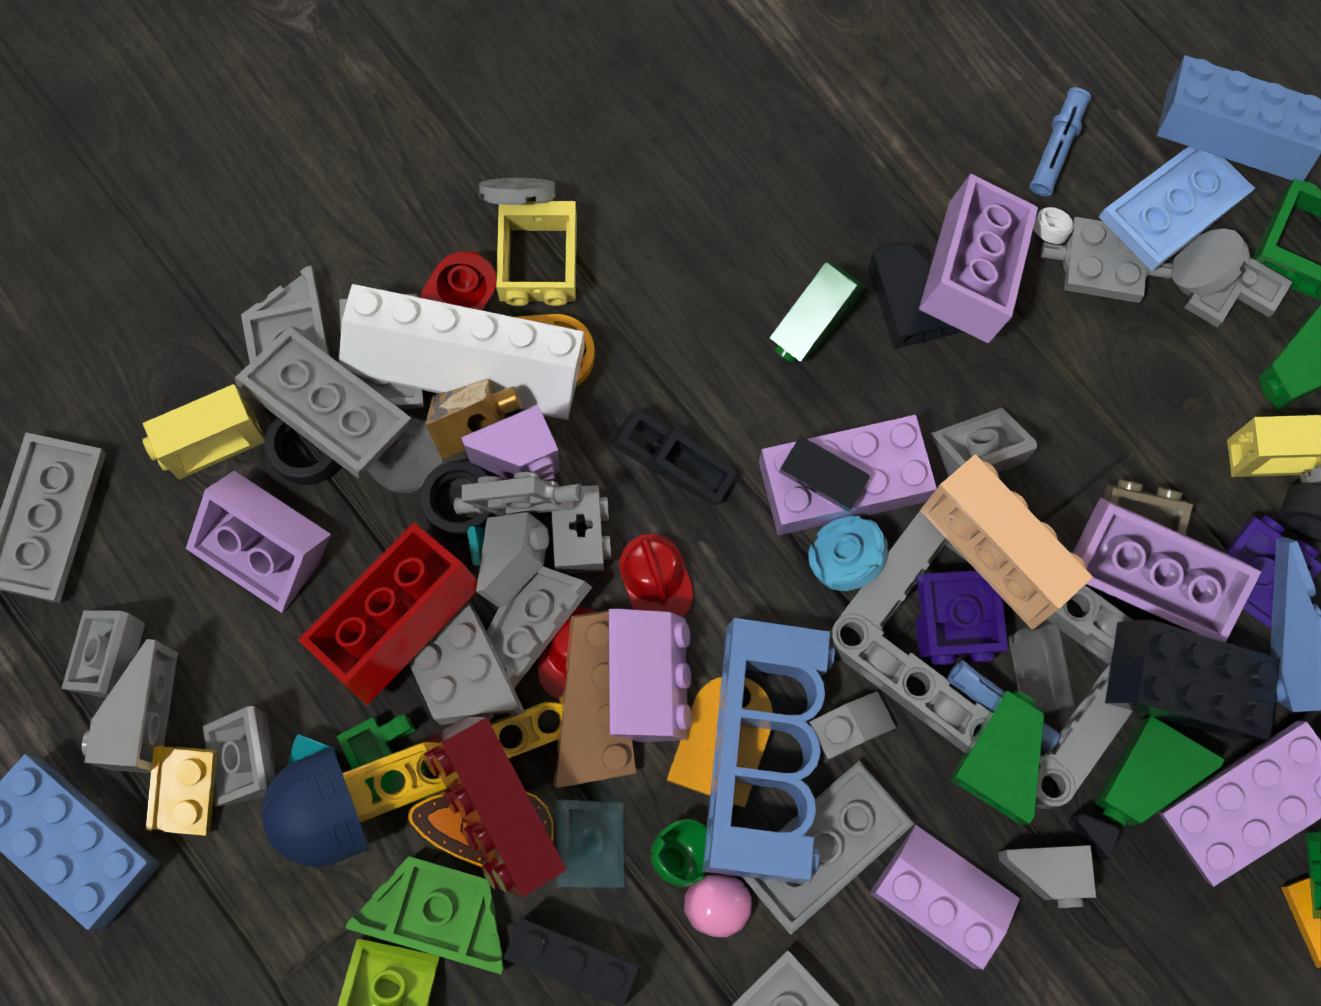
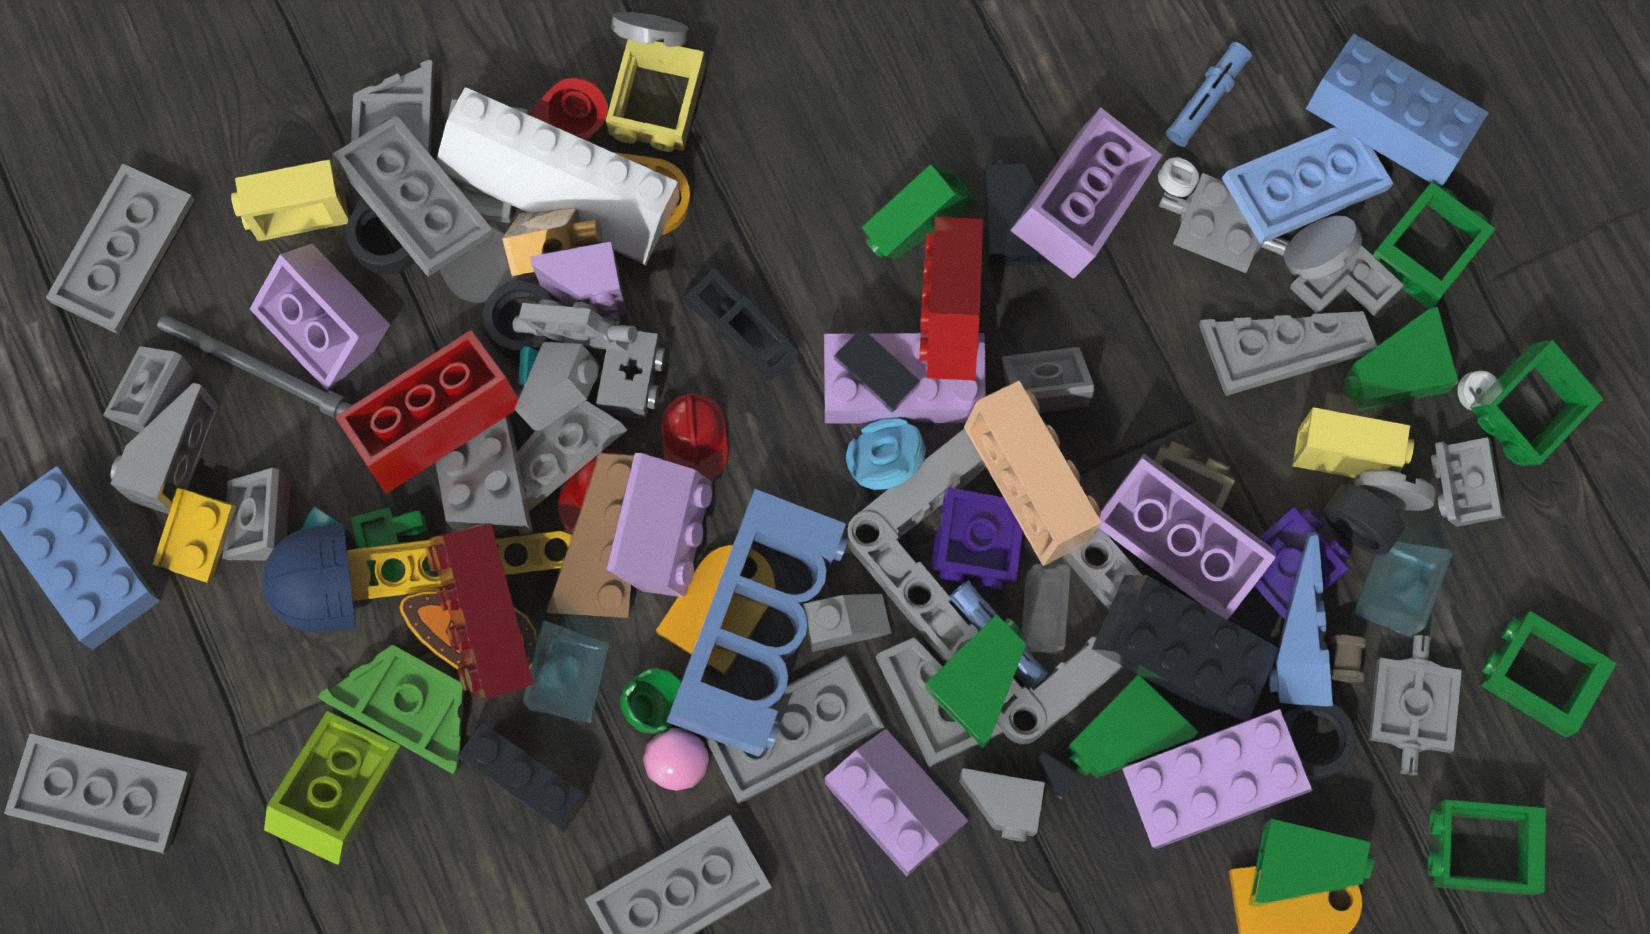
camera: 15 degrees right, 0 degrees up
none -> dark grey bar [157,314,353,419]
none -> light grey wing [876,638,1004,767]
none -> red brick [919,217,983,381]
none -> light grey wing [1199,311,1377,396]

